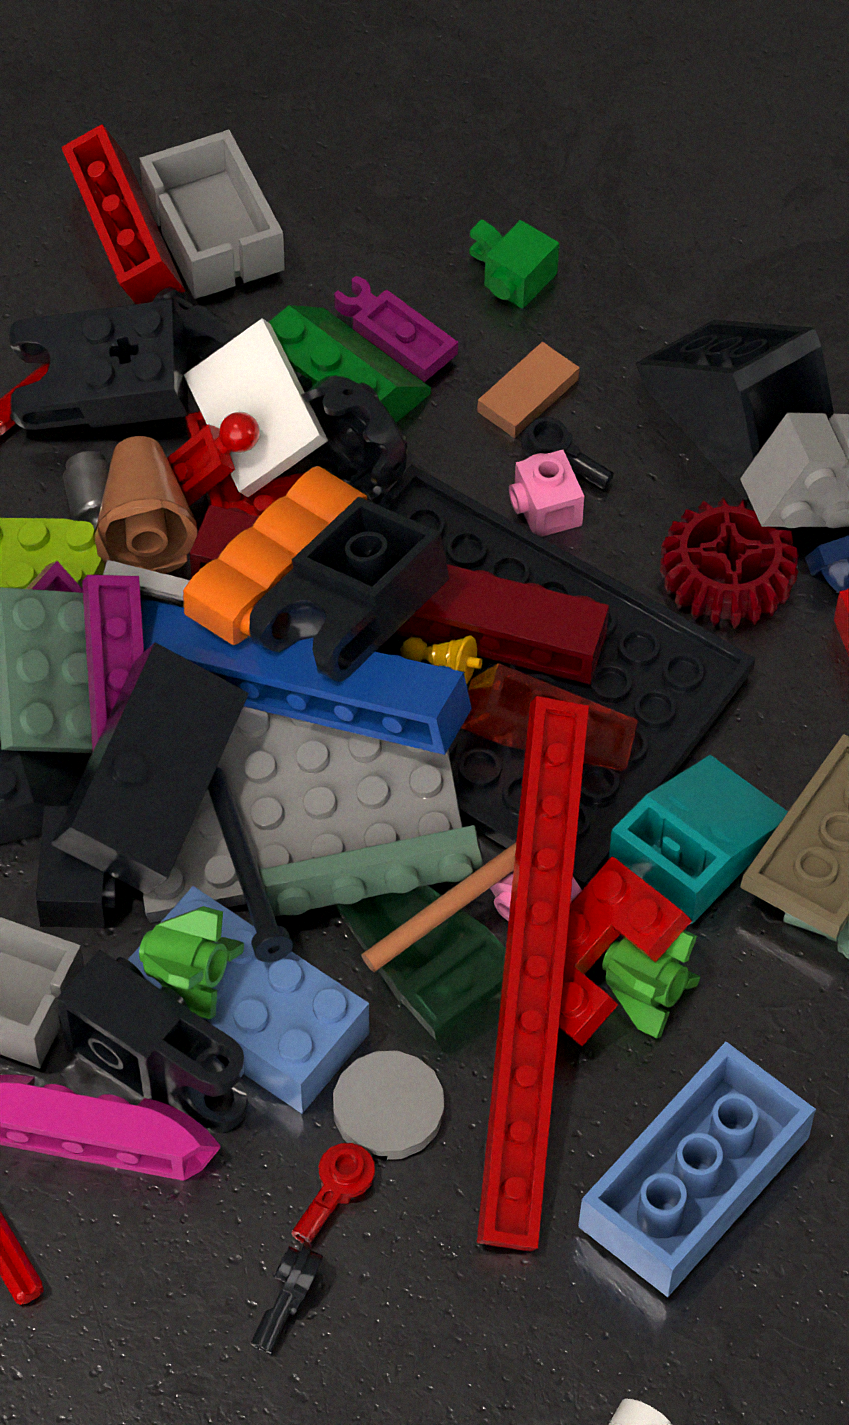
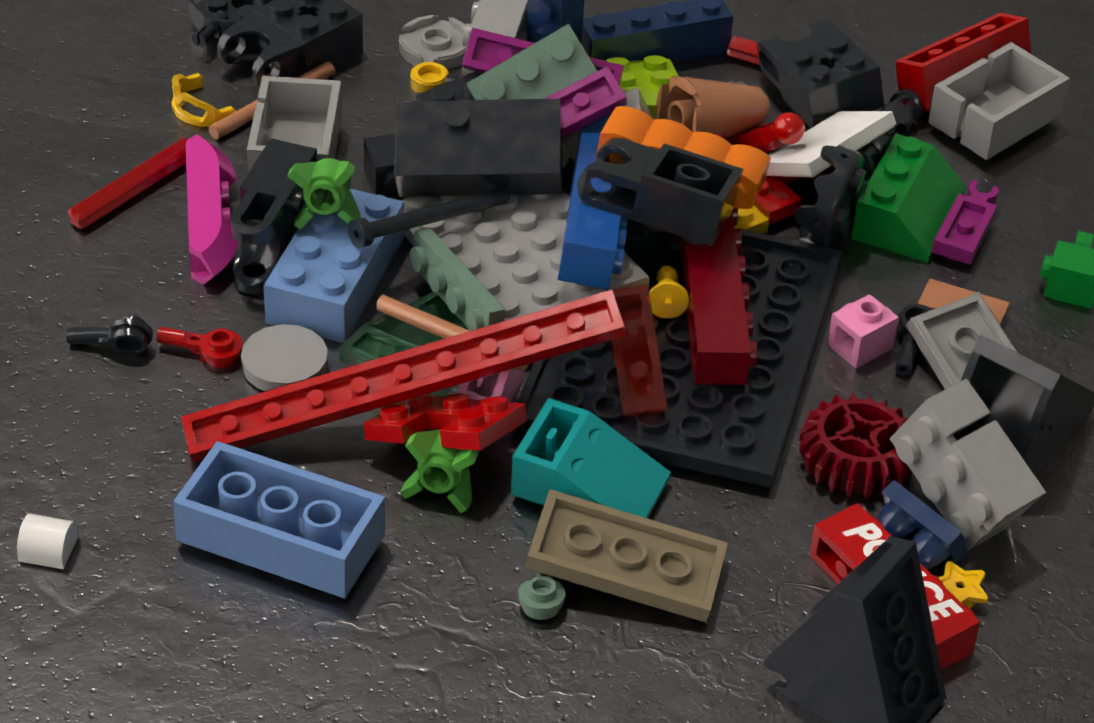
camera: 70 degrees right, 15 degrees down
none -> light grey tile [906,292,1017,389]

